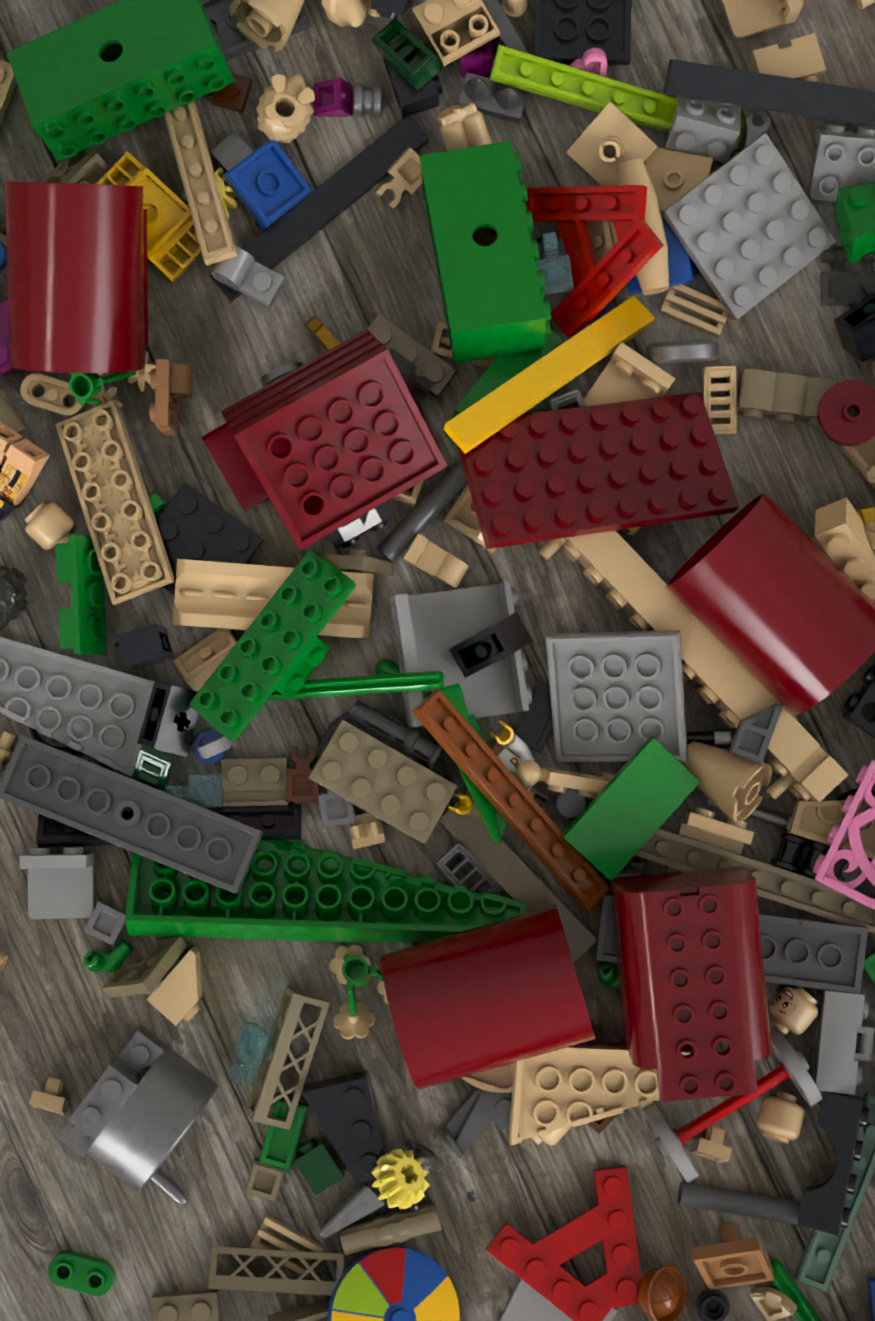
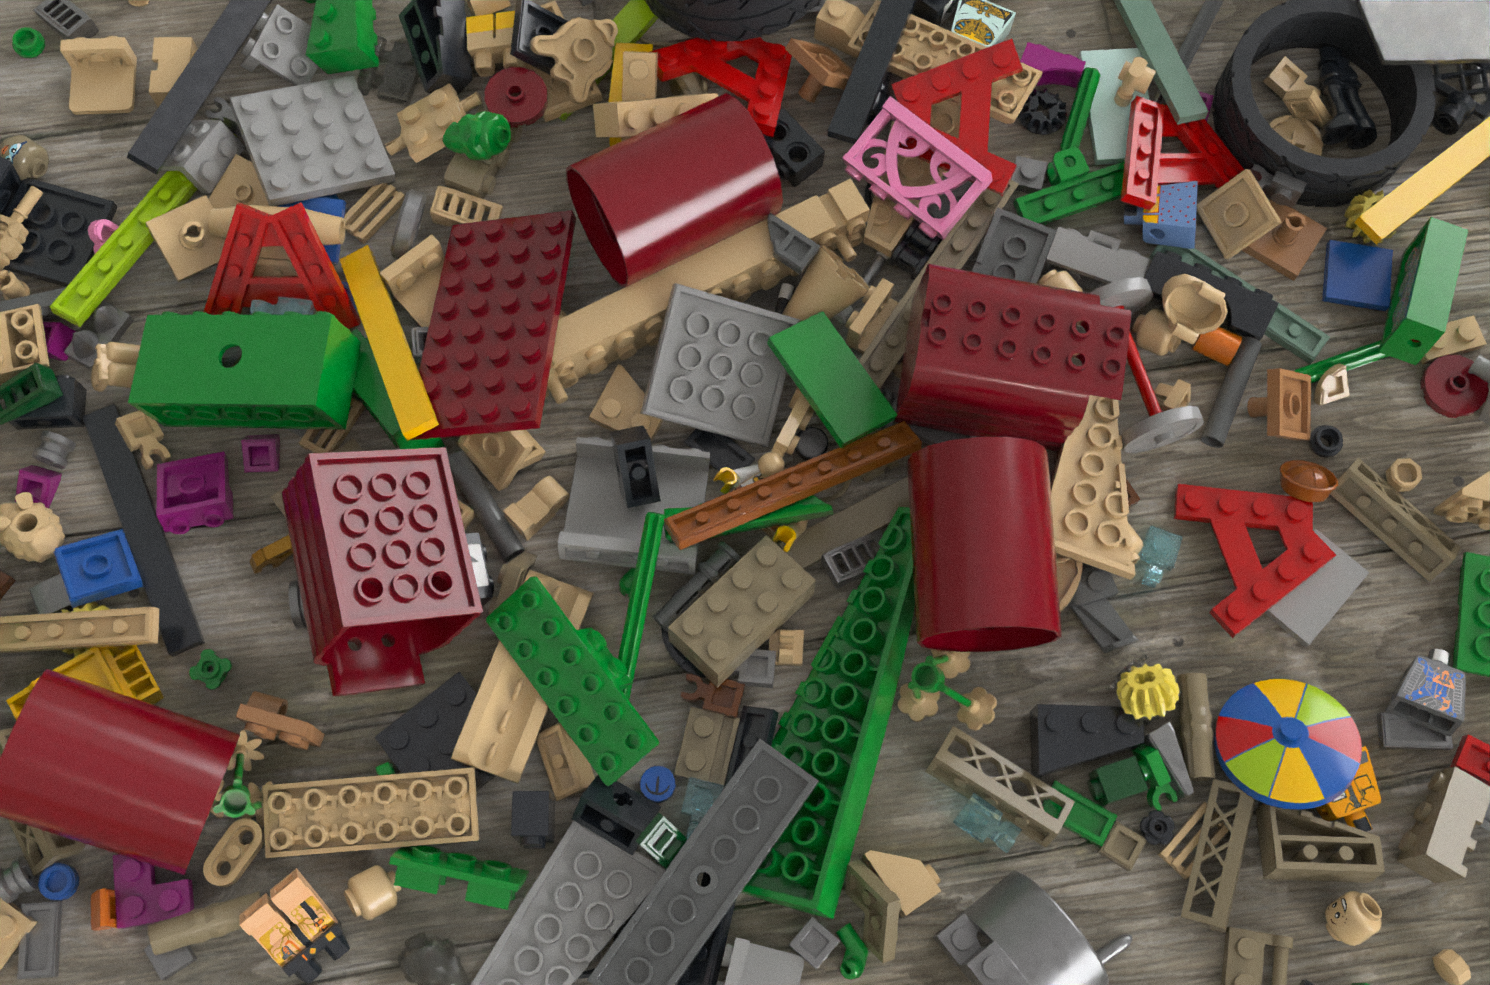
camera: 85 degrees left, 15 degrees down
light grey tile [197,735,232,759] -> none
light grey plate [211,245,285,308] -> none
none -> magenta plate [156,451,234,534]
none -> green plate [189,649,232,690]
none -> magenta slope [241,434,280,473]
none -> tan plate [385,83,483,163]
none -> green head [443,111,511,160]
none -> tan wing [589,364,663,443]
none -> green plate [1131,744,1178,811]
none -> clear light blue plate [1140,526,1183,588]
none -> black plate [1140,810,1175,845]
none -> tan piece [1161,274,1227,344]
none -> orange brick [1191,326,1242,366]

